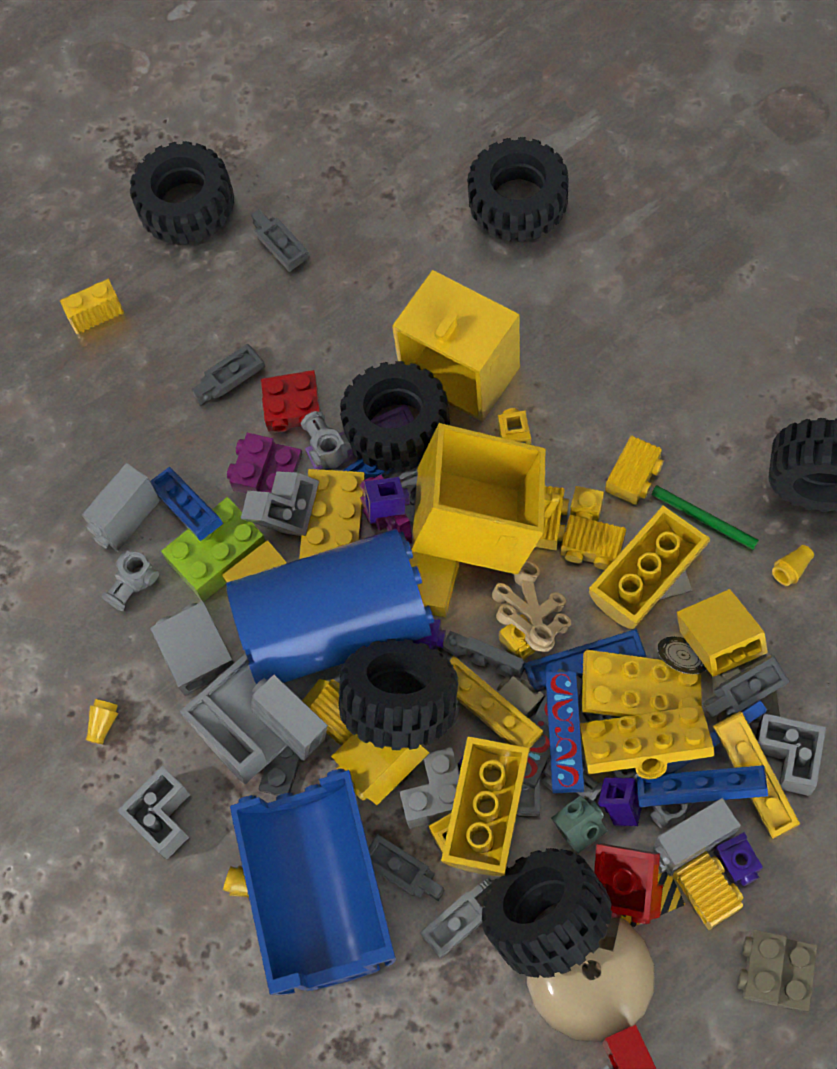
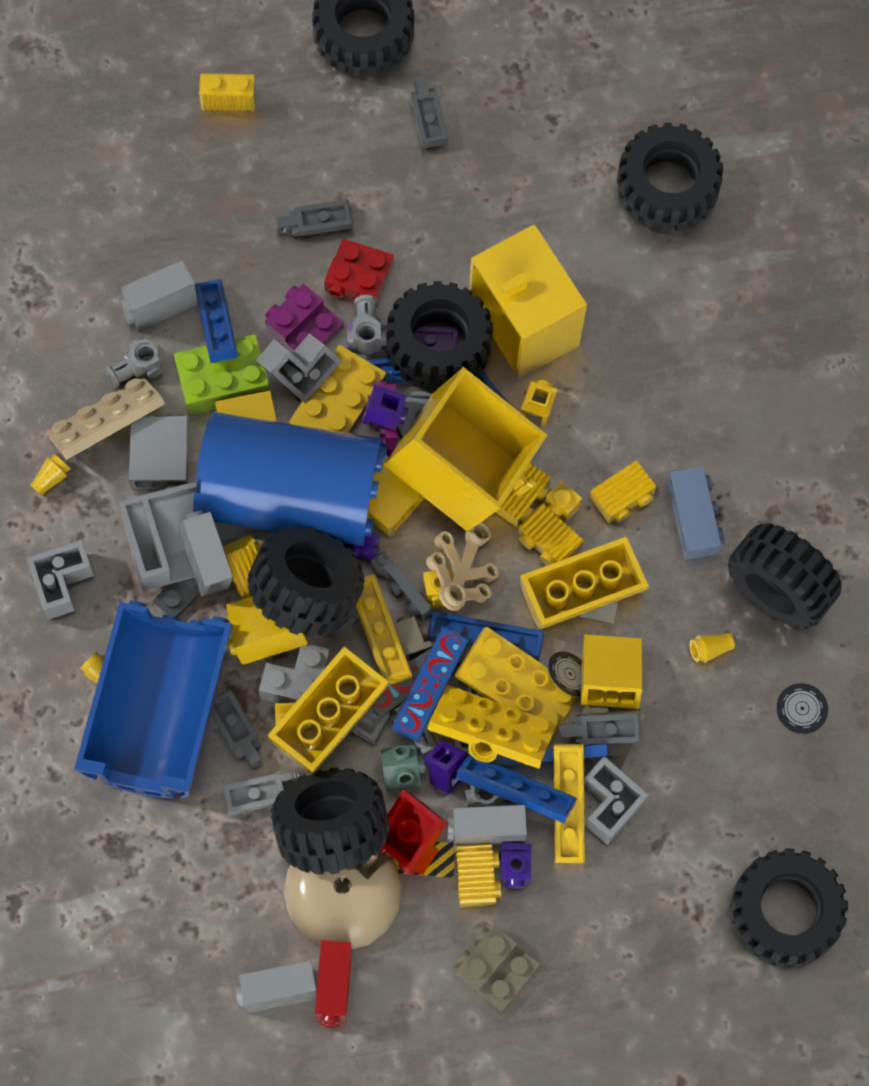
camera: 15 degrees right, 5 degrees up
green bar [651,485,759,550] -> none
none -> tan plate [46,377,165,460]
none -> sand blue brick [667,466,725,560]

